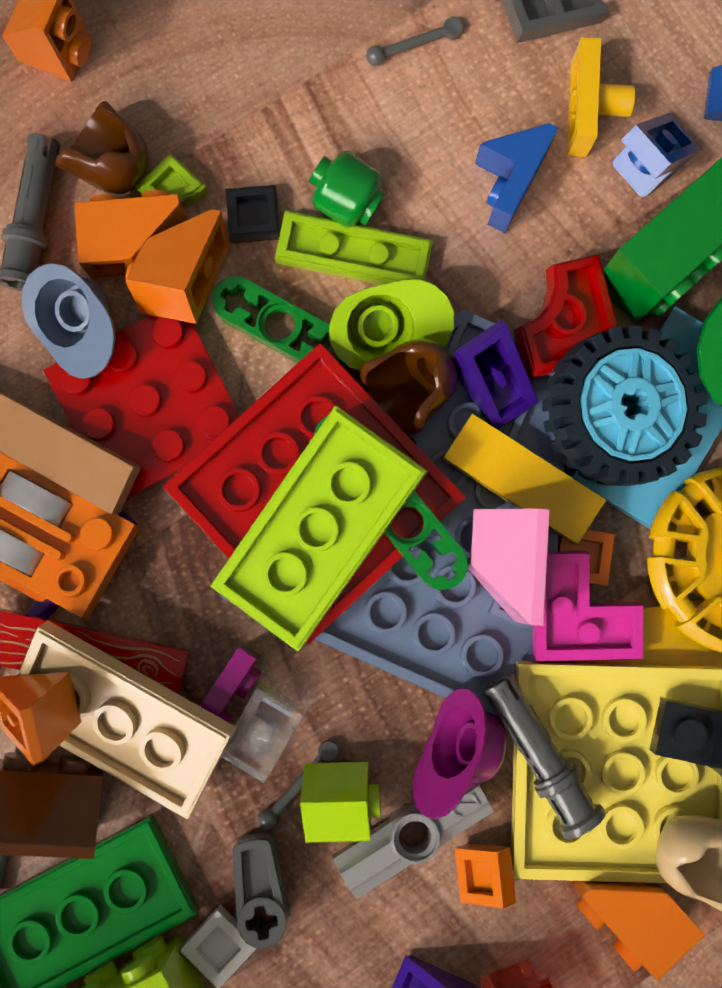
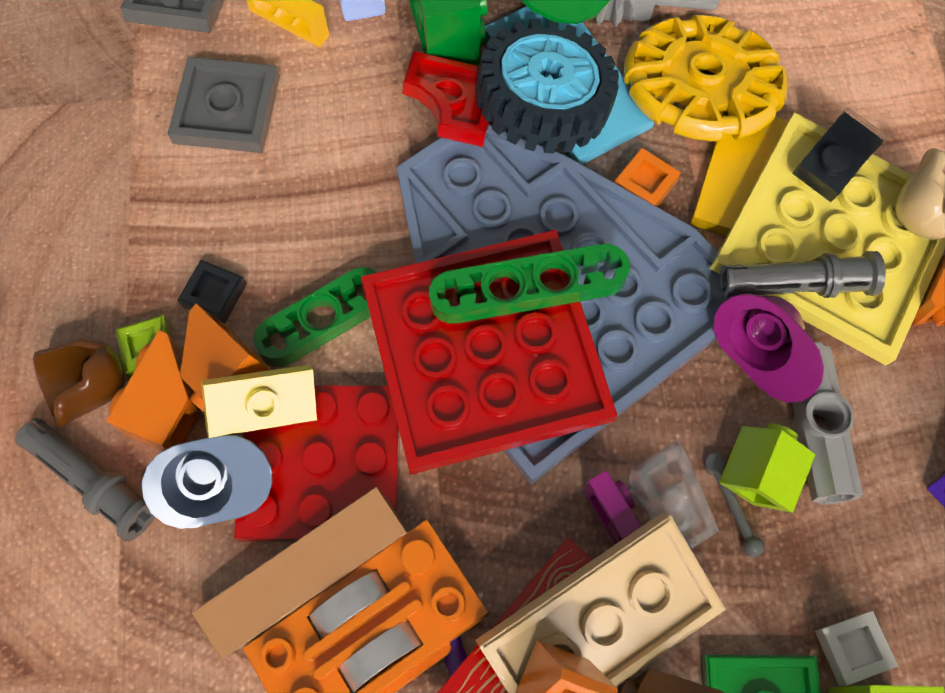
camera: 60 degrees left, 15 degrees down
lime tile [210,406,428,651] -> none
dark grey piece [232,831,290,949] -> none
lime tile [275,210,433,285] -> none
green head [308,150,387,228] -> none
lime piece [329,279,454,371] -> none
reddish brown hair [360,338,459,435] -> none
dark grey hinge [366,17,463,66] -> none
yellow tile [442,413,606,545] -> none
dark purple slope [453,320,538,430] -> none
orange plate [455,843,516,909] -> none
bright pink slope [468,509,549,626] -> none
blue slope [475,123,558,233] -> none
dark pink plate [532,550,643,661] -> none
none -> dark grey plate [167,57,280,153]
none -> light yellow plate [201,365,317,438]

